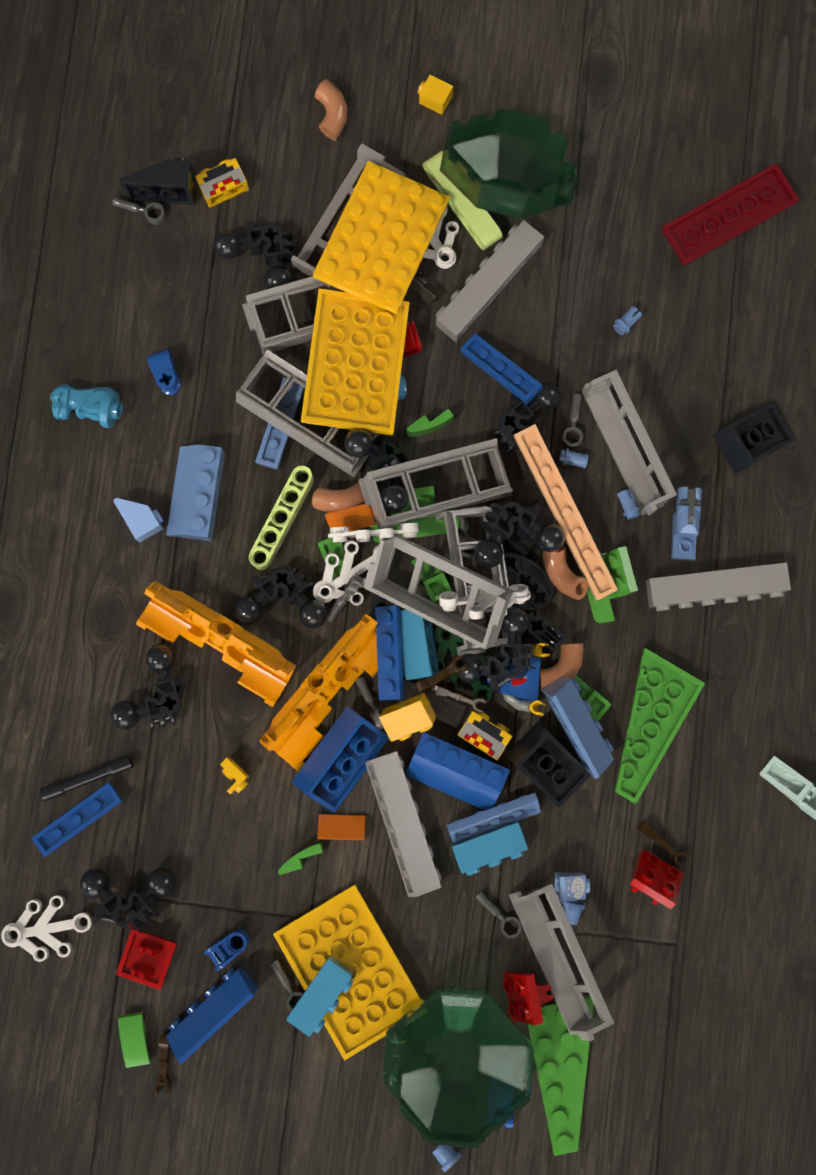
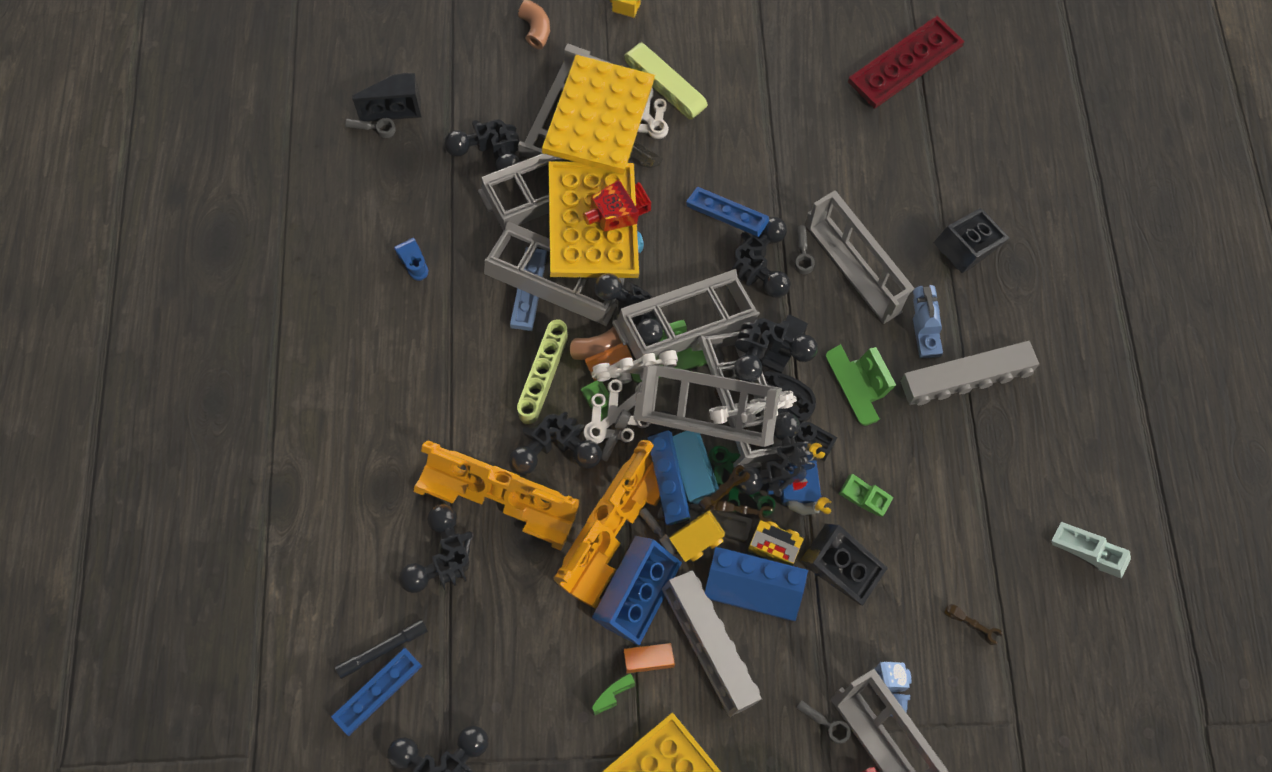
camera: 10 degrees left, 15 degrees down
dark azure animal [50,384,123,429] -> none
light blue slope [113,498,163,542] -> none
medium blue slope [166,445,225,542] -> none
brick [195,158,249,208] -> none
yellow bracket [220,757,250,794] -> none
bright green slope [407,409,454,437] -> none
bright green slope [411,550,452,602] -> none
light grey brick [436,220,544,342] -> none
clear green windscreen [440,108,578,219] -> none
medium blue plate [447,793,541,845] -> none
dark azure brick [451,821,528,876] -> none
light nougat plate [513,424,618,600] -> none
nougat cylinder [539,643,584,692] -> none
medium blue slope [541,675,614,779] -> none
nougat cylinder [542,546,588,600] -> none
medium blue pin [558,448,589,468] -> none
medium blue pin [613,306,642,335] -> none
bright green wing [614,648,705,804] -> none
medium blue pin [617,489,641,520] -> none
red plate [630,849,684,909] -> none
none -> red torso [583,180,639,231]

